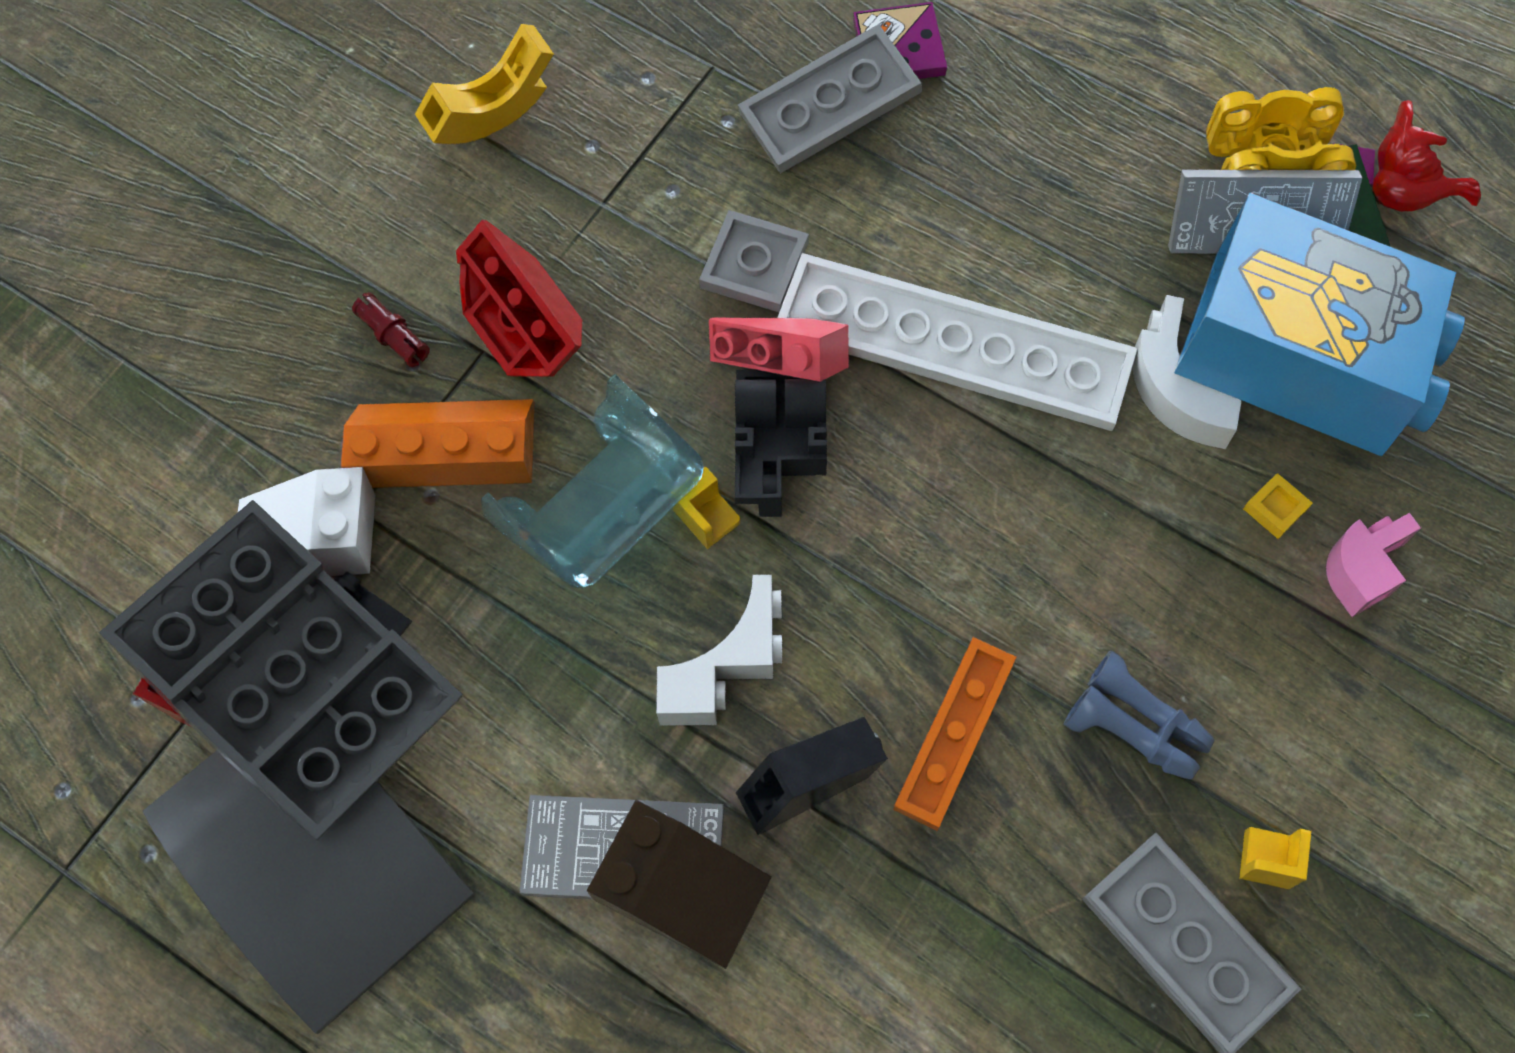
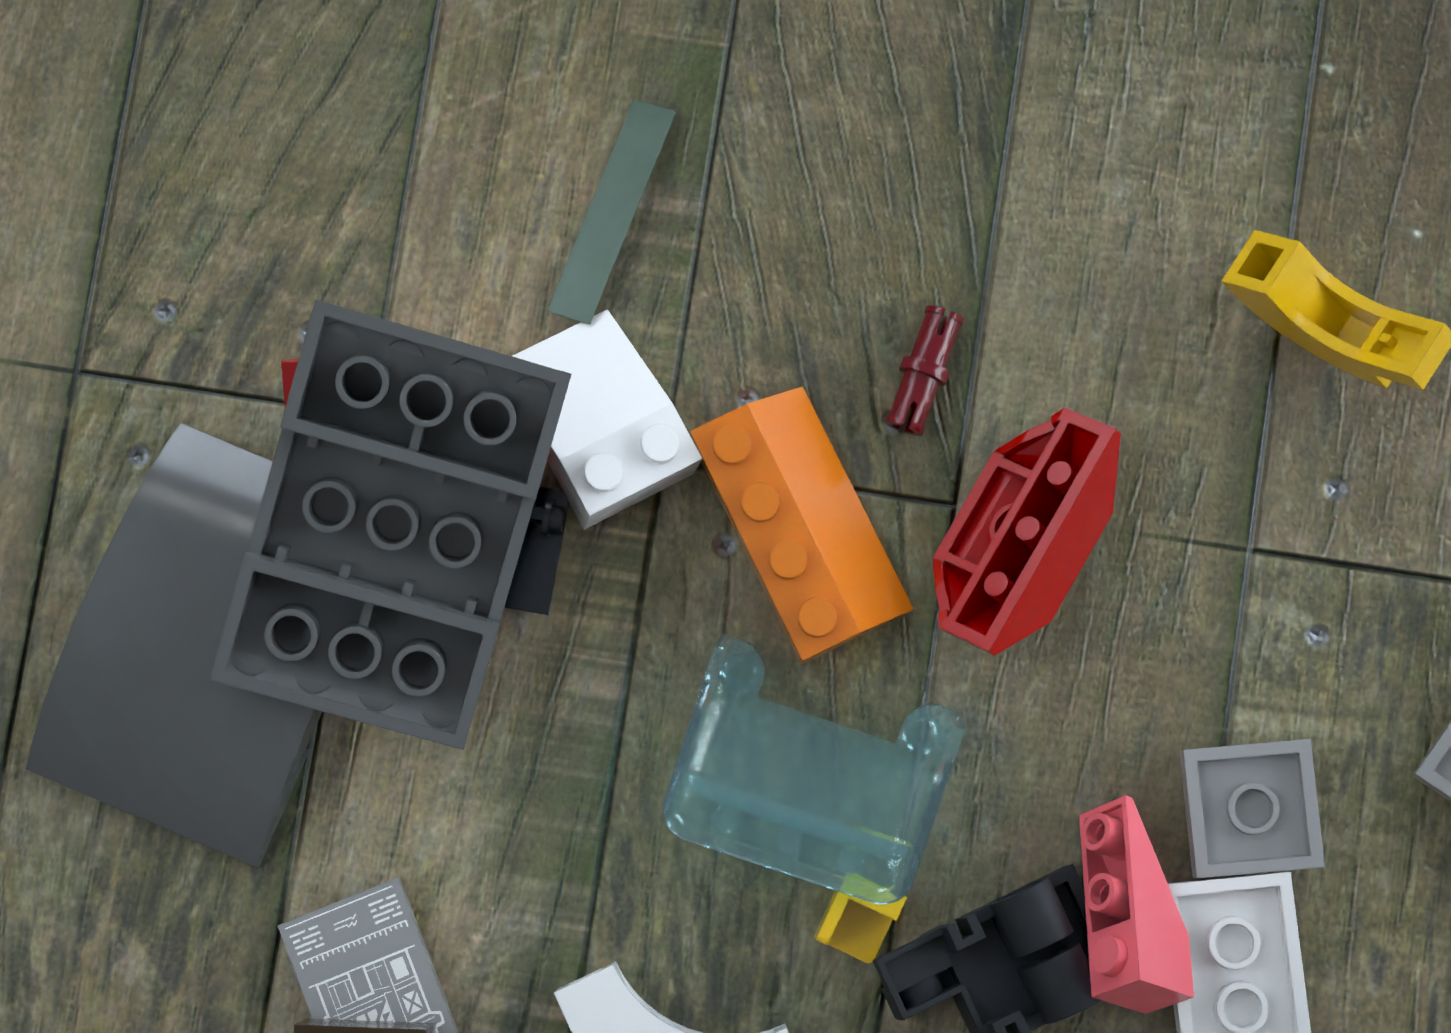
camera: 65 degrees right, 15 degrees up
none -> sticker [547,99,677,325]

